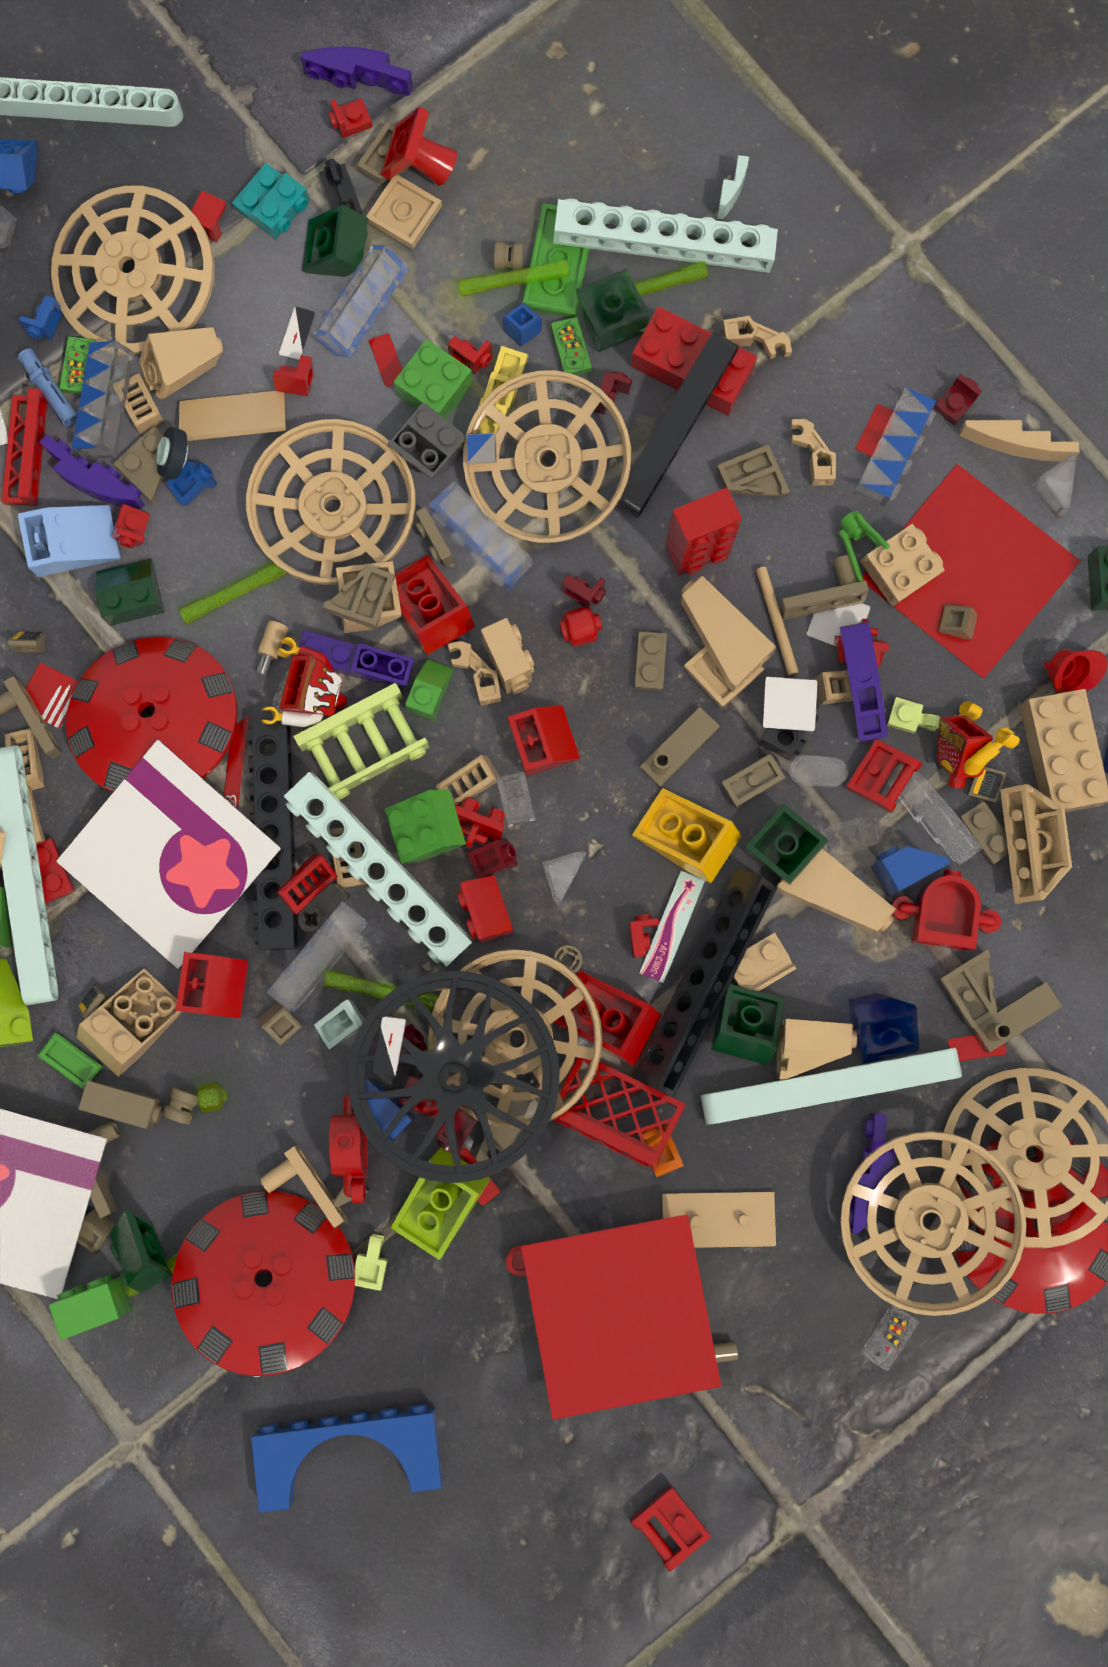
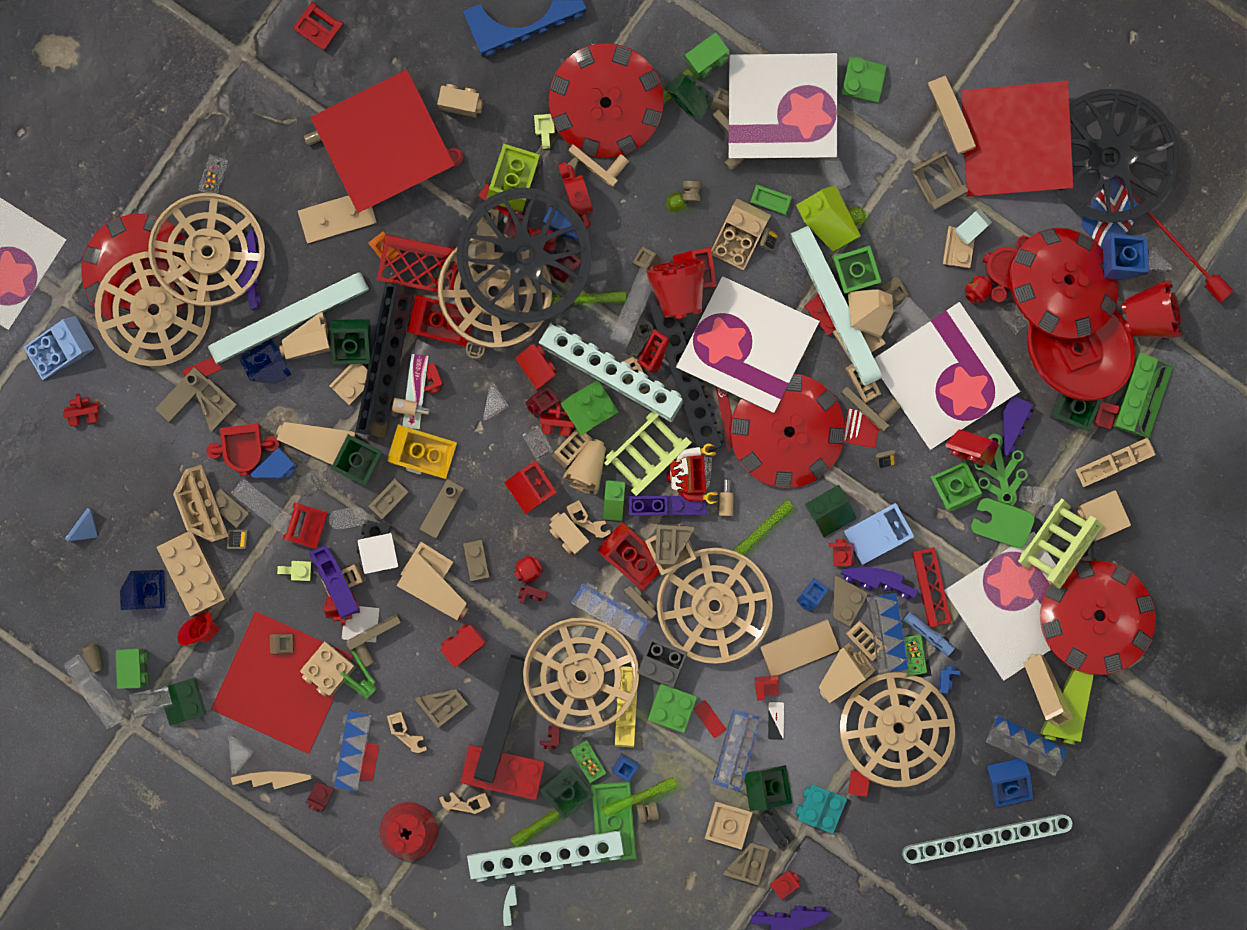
camera: 165 degrees right, 5 degrees up
dark tan brick [78,1080,163,1129] -> none
black wheel [156,427,188,480] -> none
light aqua slope [314,999,364,1049] -> none
sticker [372,1017,406,1076] -> none
red plant [380,106,457,186] -> none
red bracket [448,336,493,375] -> none
tile [466,433,497,464] -> none
tan bar [756,567,799,676] -> none
torso [937,701,1020,788] -> none
none -> red cone [380,802,438,860]
none -> tan piece [392,398,430,416]
none -> tan brick [437,84,483,118]
none -> tan cone [562,439,606,495]
none -> red cone [646,259,705,319]

